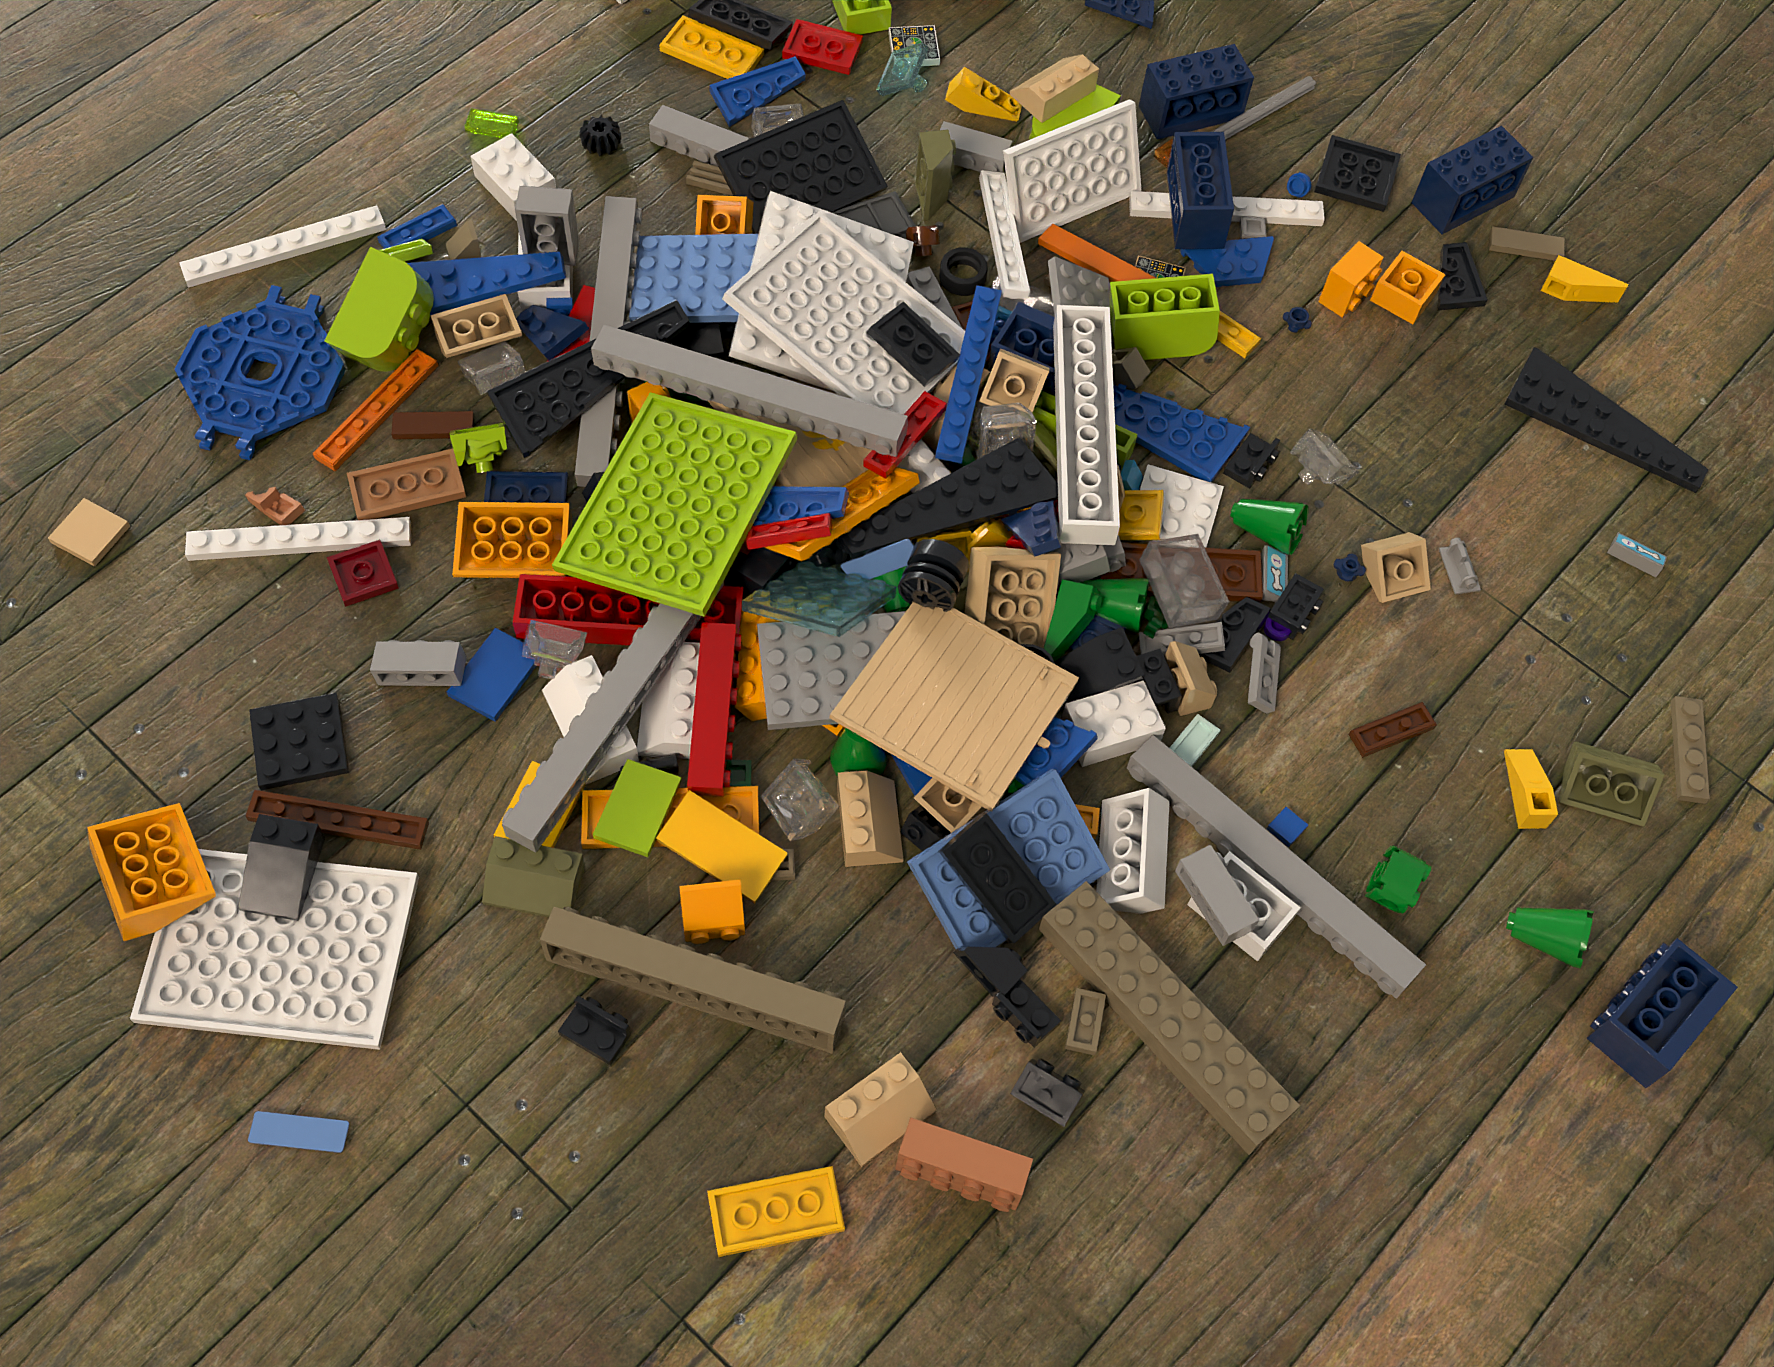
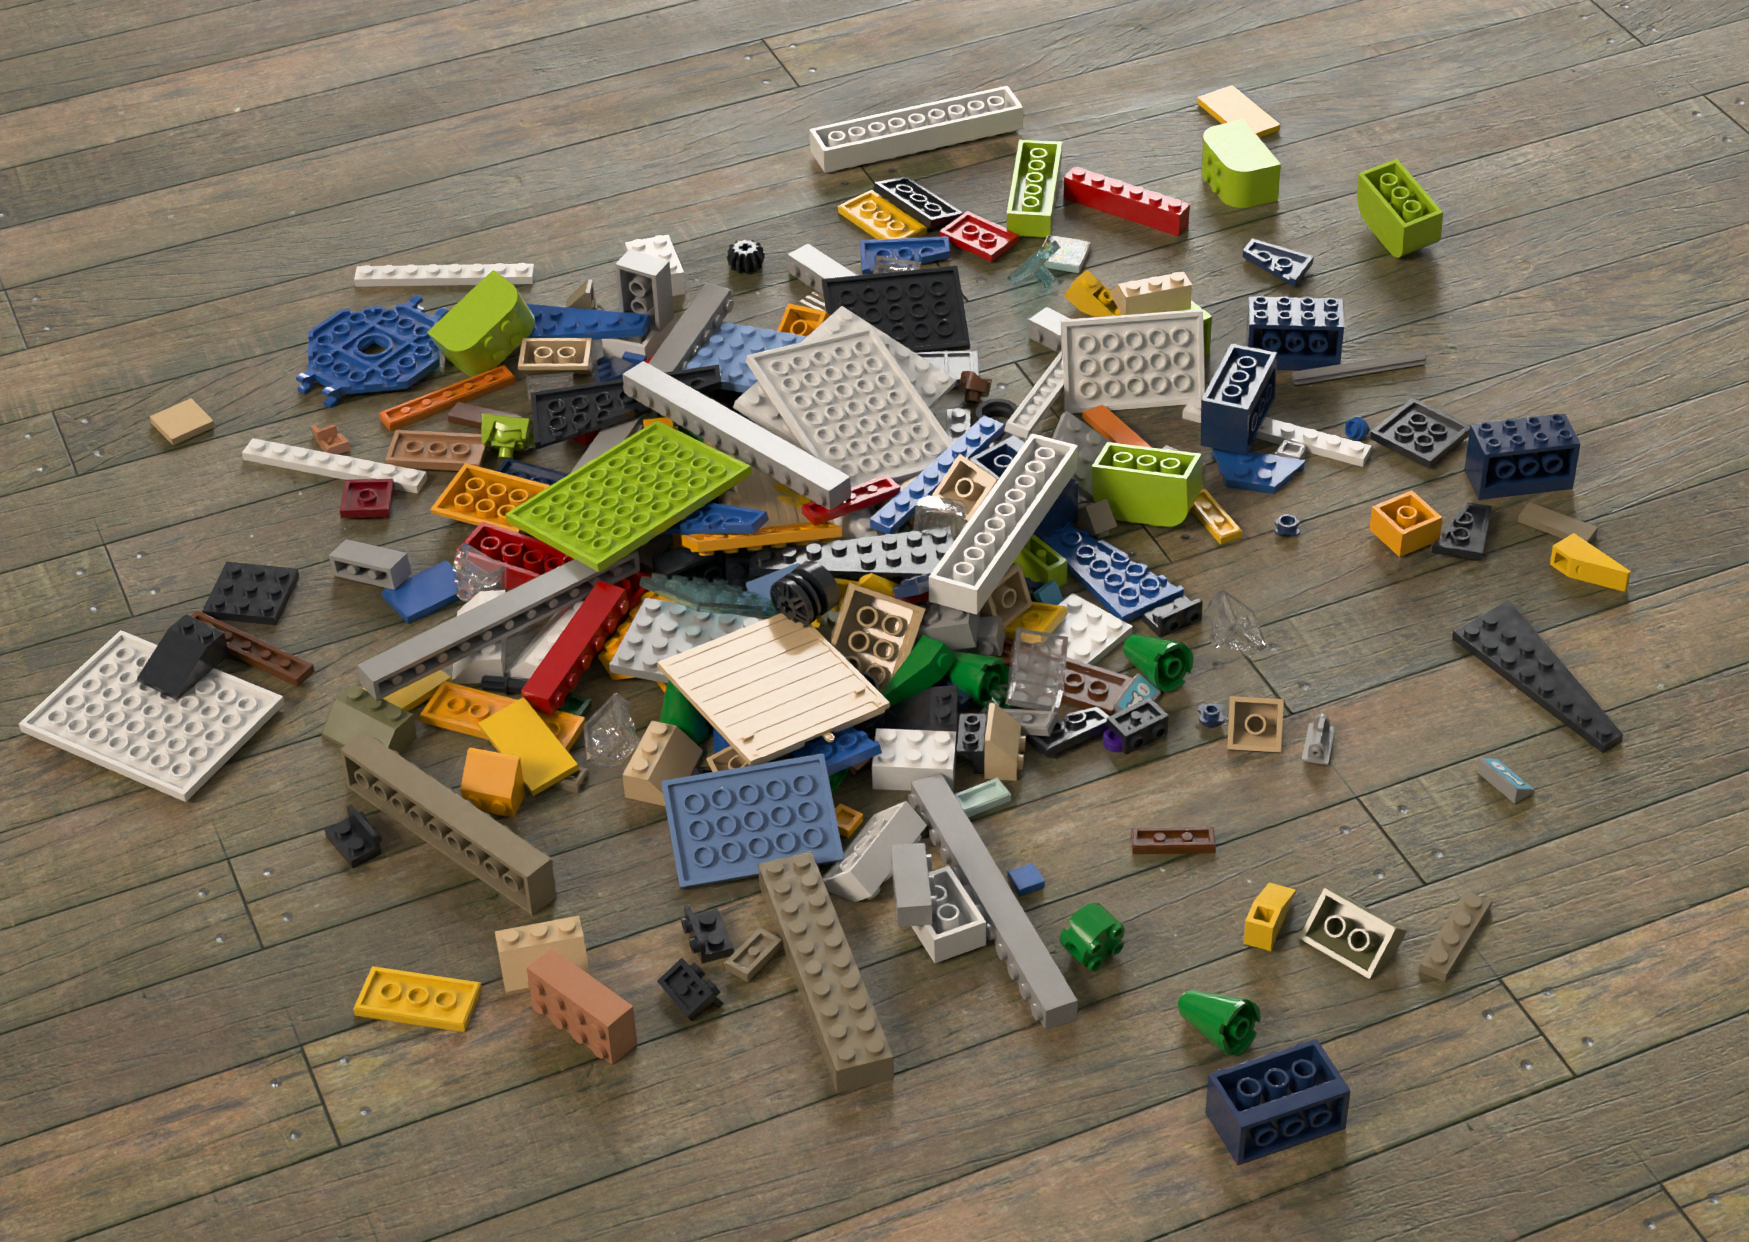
camera: 30 degrees right, 20 degrees down
light orange slope [87,803,216,941] -> none
medium blue piece [248,1111,349,1153] -> none
blue tile [377,204,457,249] -> none
lime tile [379,239,433,262] -> none
clear neon green tile [465,108,519,138] -> none
lime tile [593,759,682,858] -> none
red tile [746,513,832,550] -> none
black plate [867,301,960,387] -> none
olive slope [915,129,956,221] -> none
black plate [939,812,1057,944] -> none
black slope [953,946,1028,997] -> none
light grey plate [1248,633,1281,714] -> none
light orange brick [1318,241,1384,318] -> none

